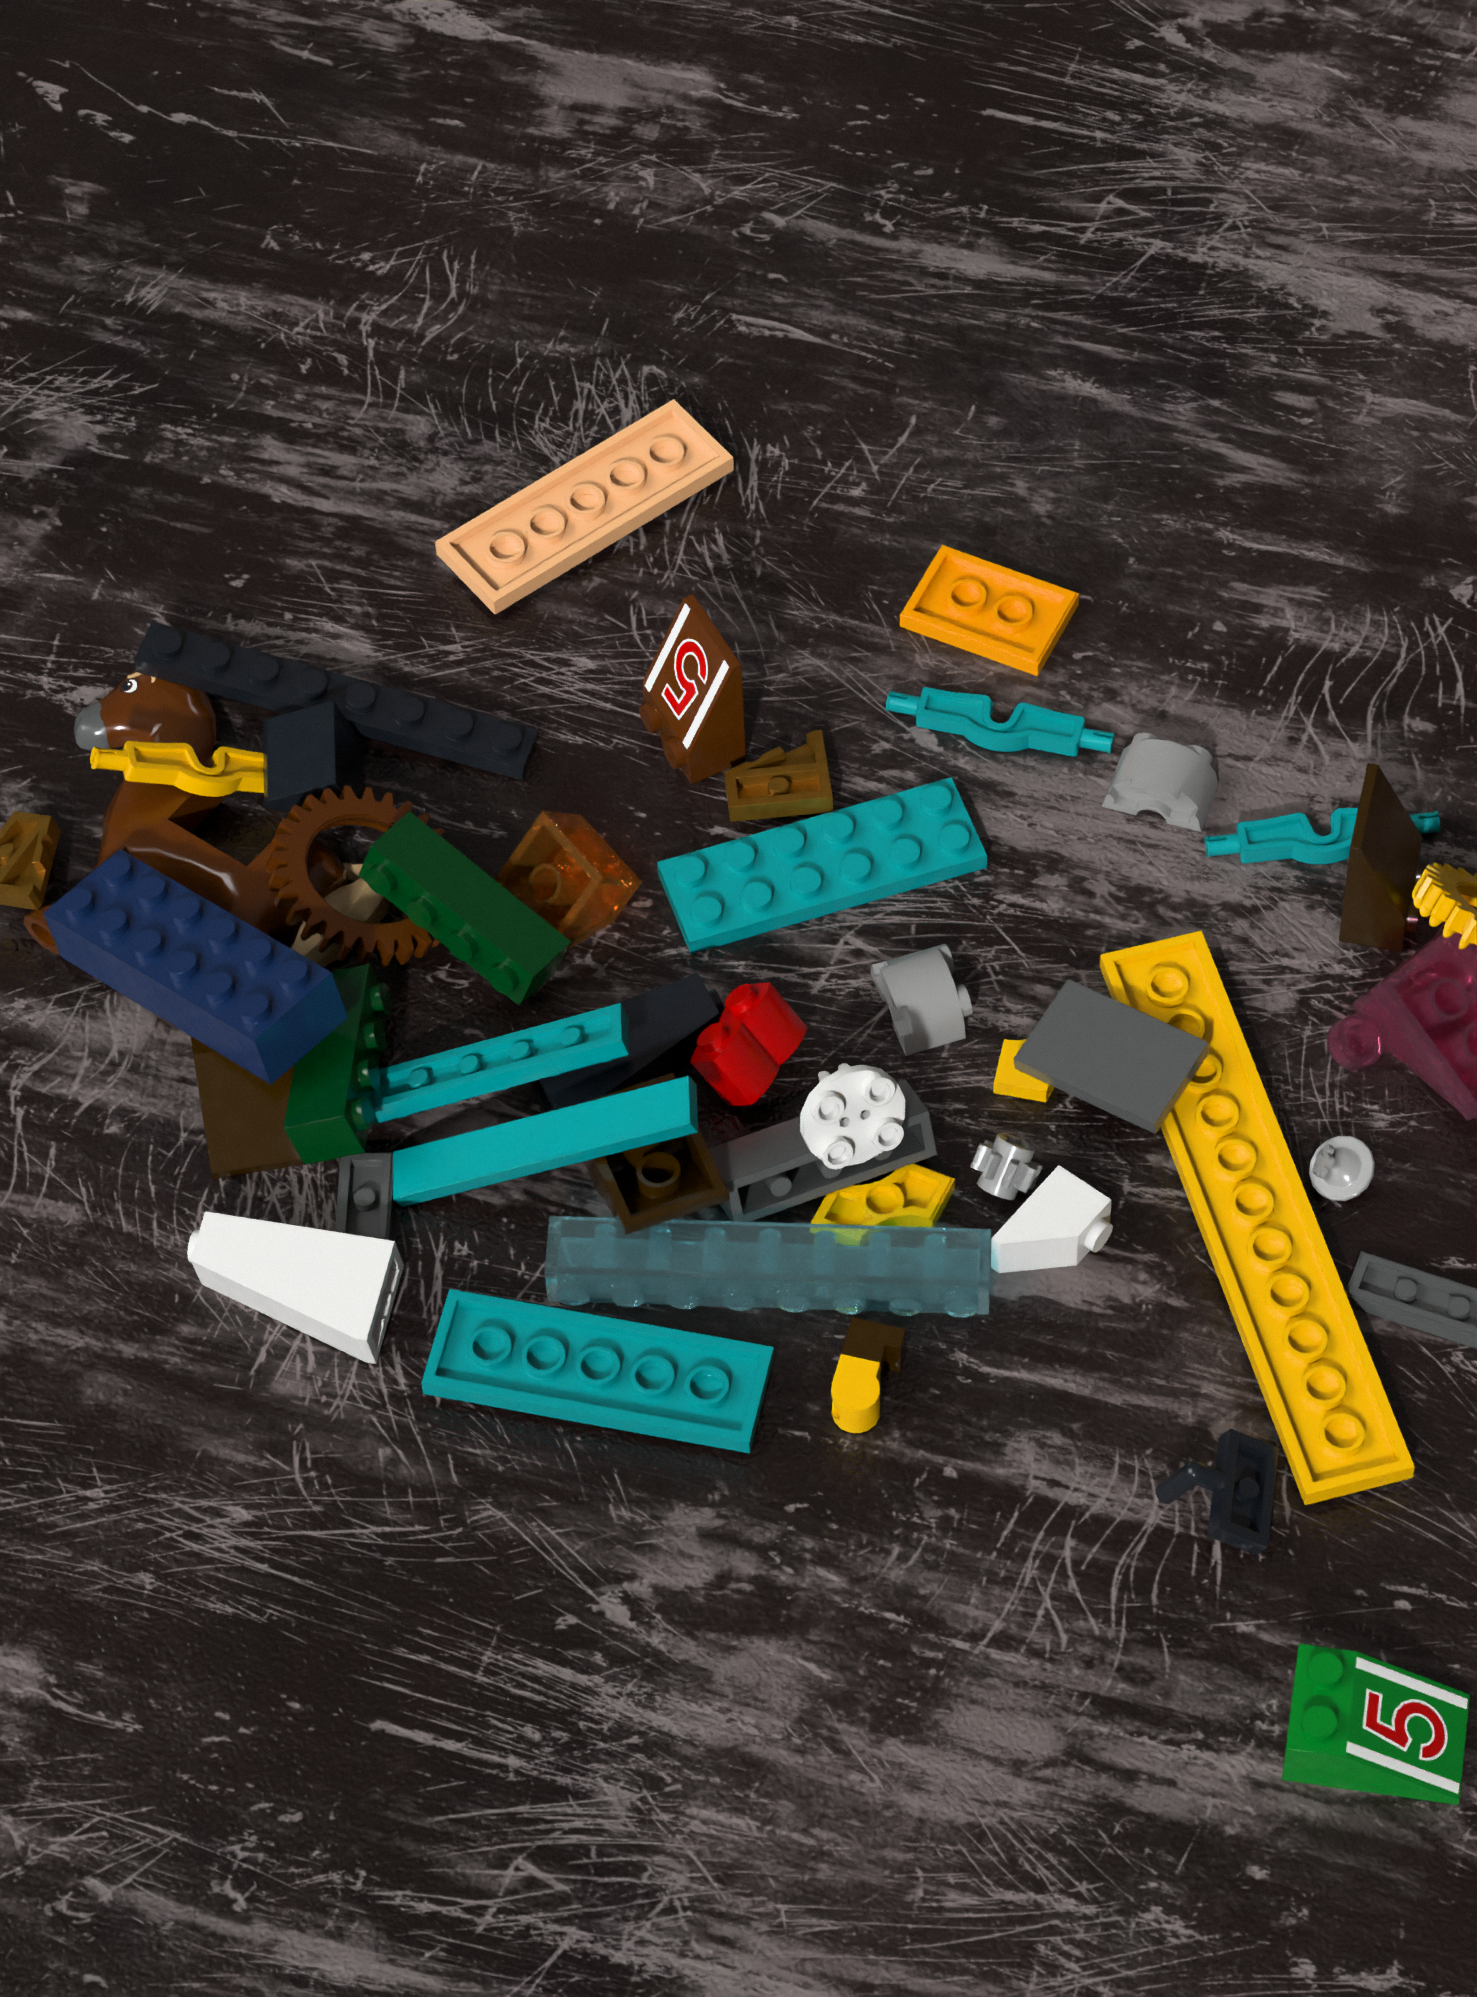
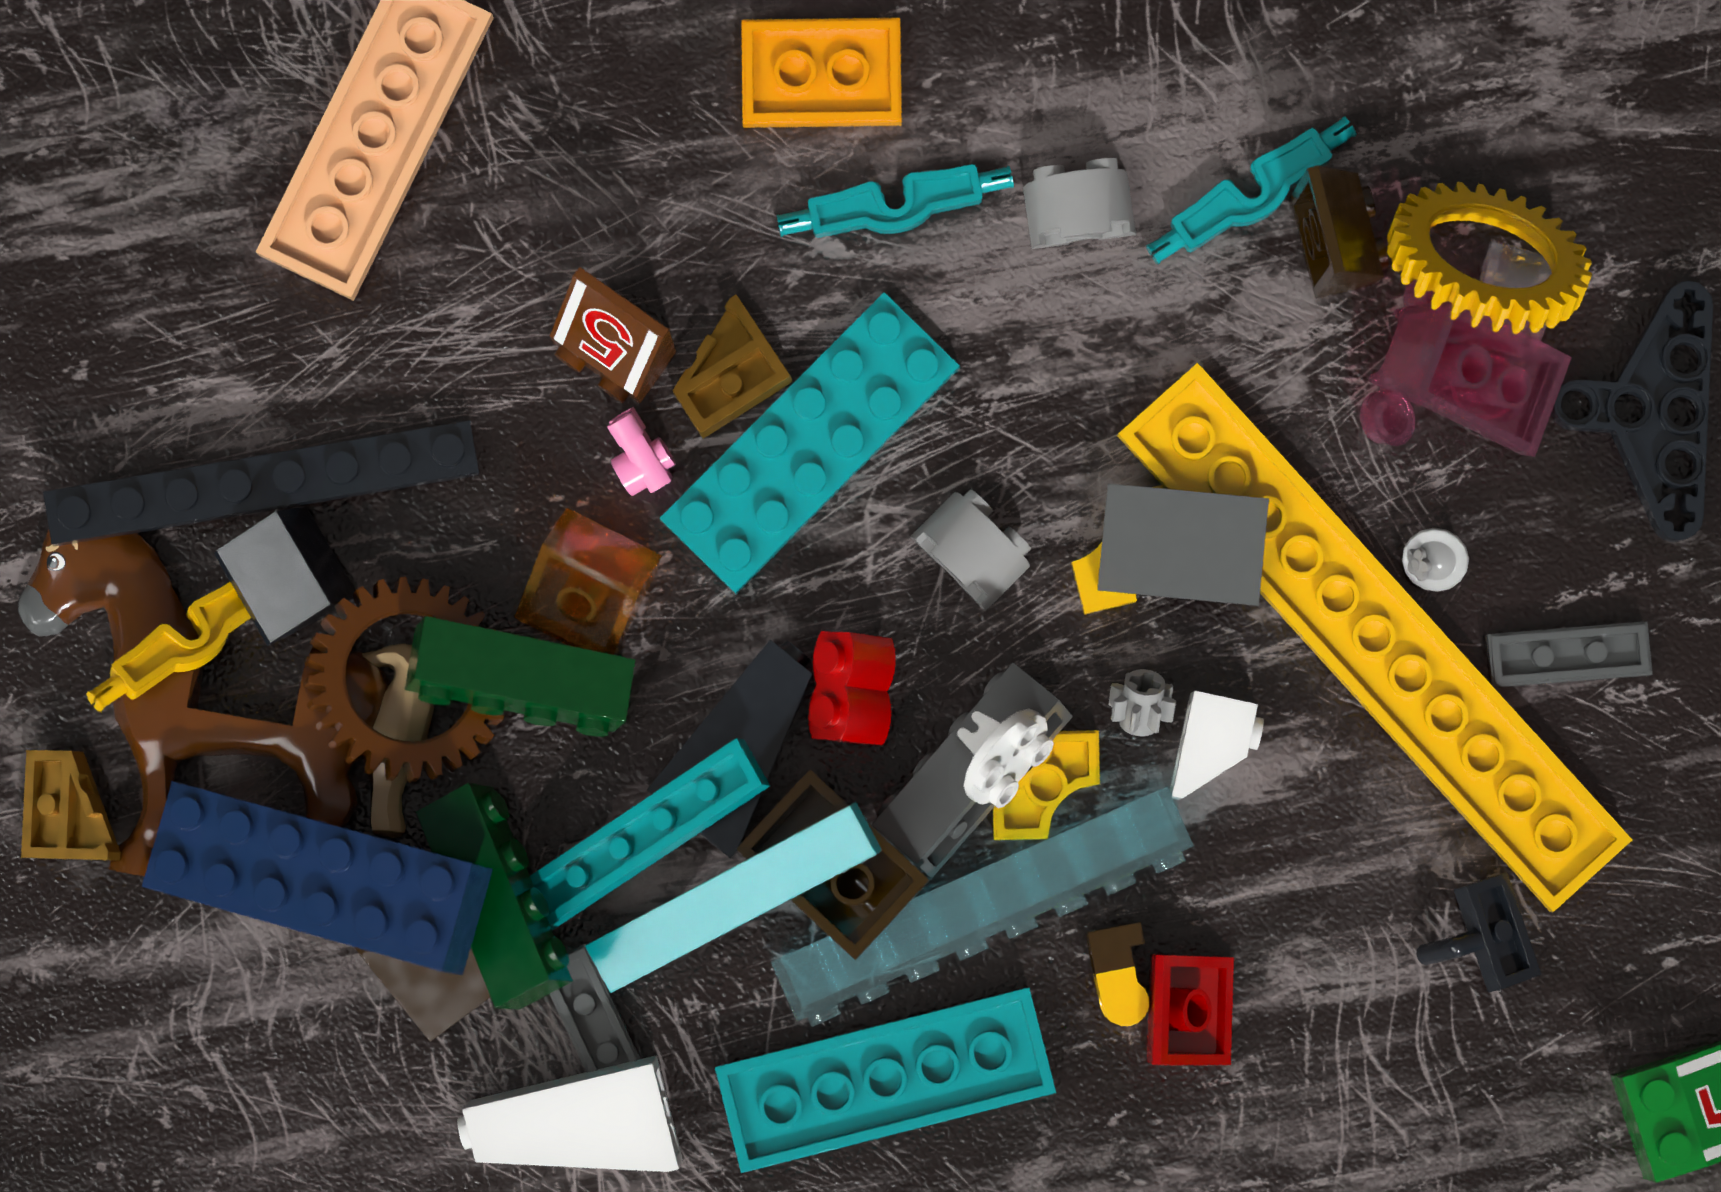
camera: 30 degrees left, 30 degrees up
none -> bright pink plate [607,407,676,496]
none -> red slope [1147,954,1234,1065]

